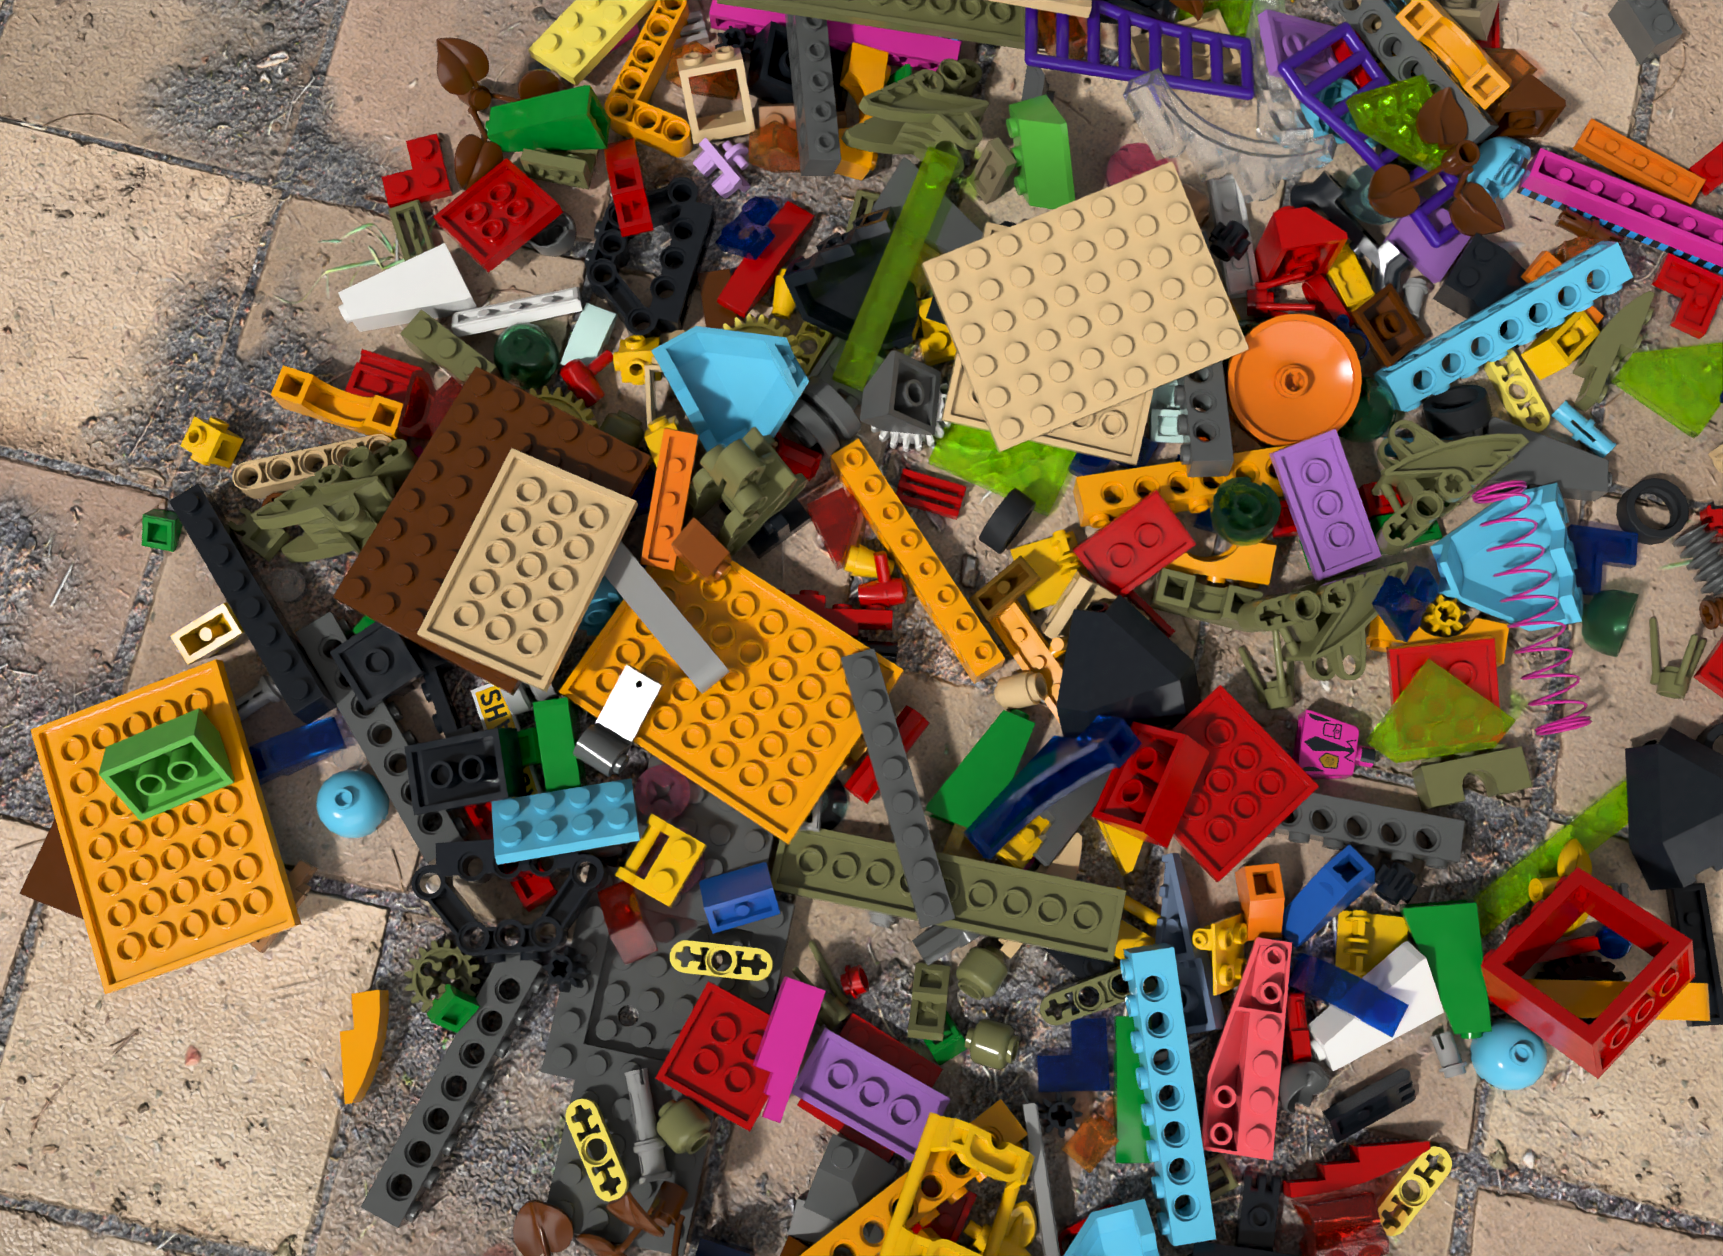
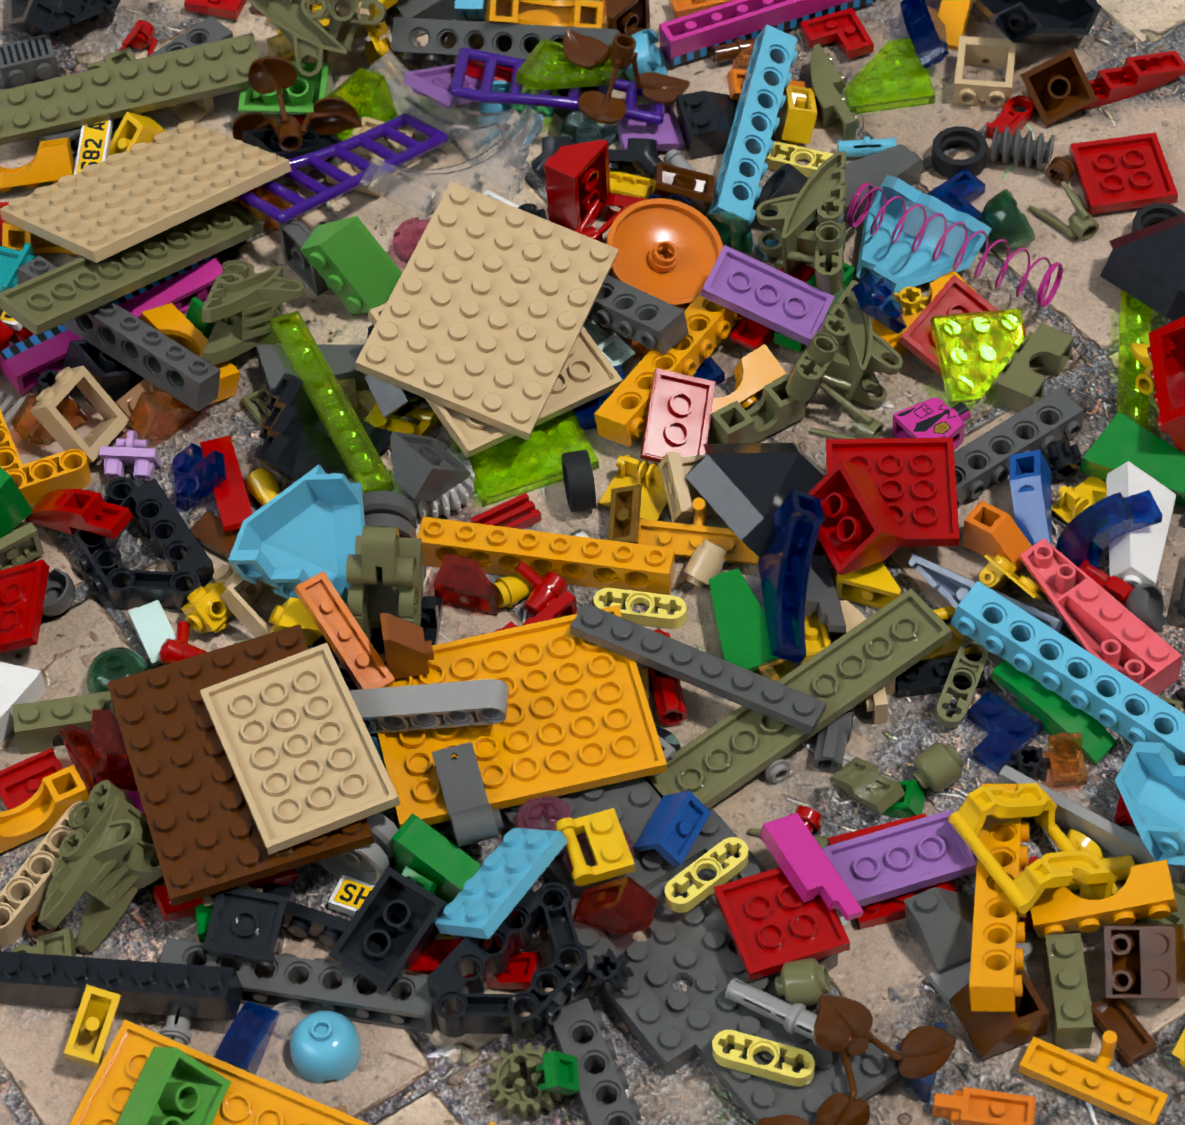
camera: 45 degrees left, 25 degrees down
white tile [452,287,583,337] -> none
olive head [956,945,1008,1000] -> none
dark tan plate [968,137,1017,204] -> none
clear green cylinder [1210,477,1281,547] -> none
none -> light yellow beam [594,588,687,629]

